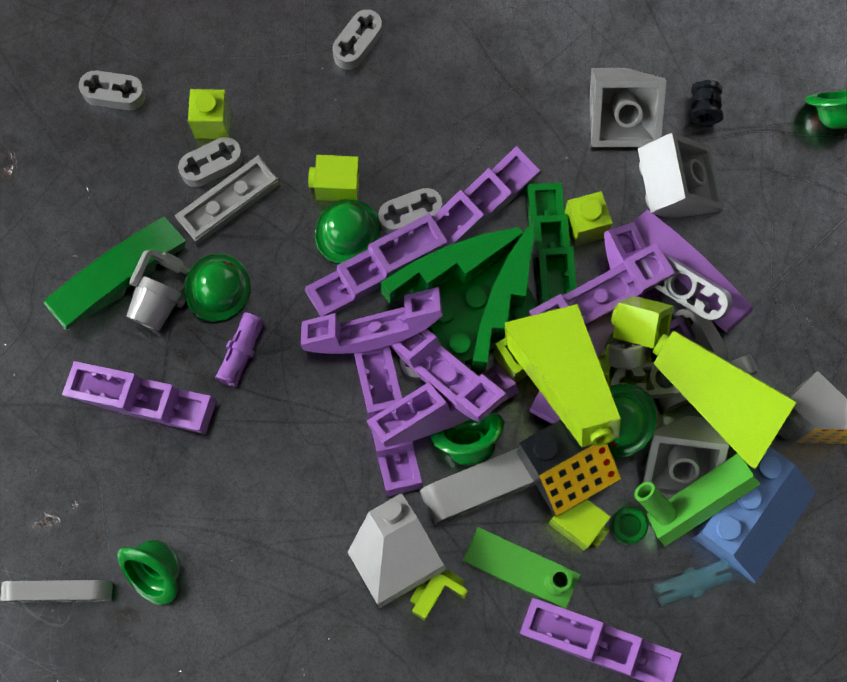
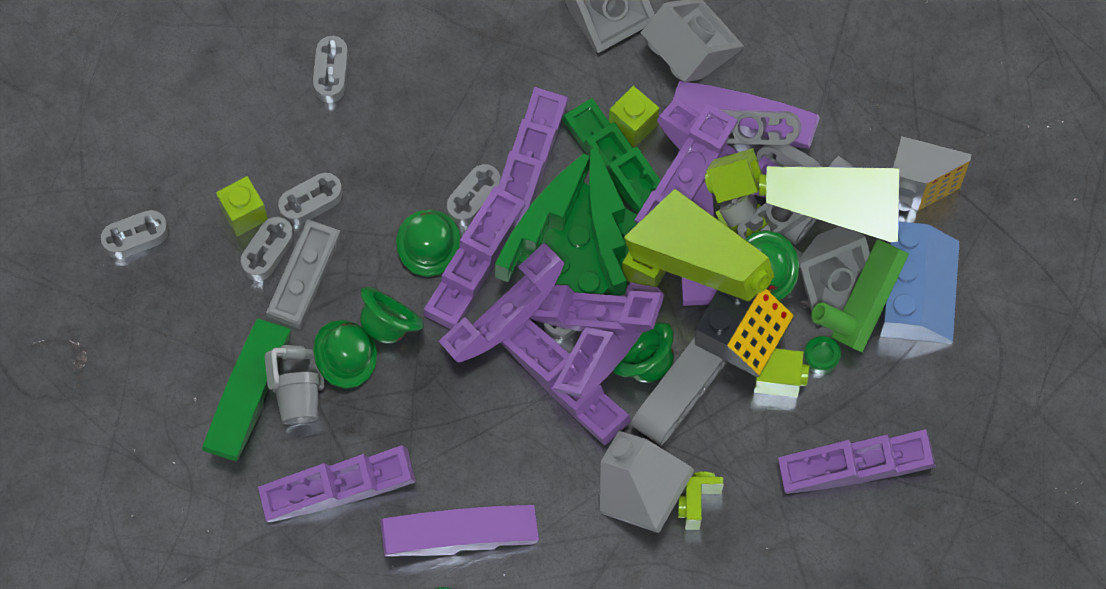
camera: 30 degrees left, 5 degrees down
medium lavender pin [215,312,265,387] -> none
lime brick [308,155,360,201] -> none
bright green piece [462,527,581,609] -> none
clear light blue pin [654,558,734,607] -> none
none -> light grey beam [278,173,343,225]
none -> green hat [360,286,424,344]
none -> medium lavender slope [380,505,539,557]

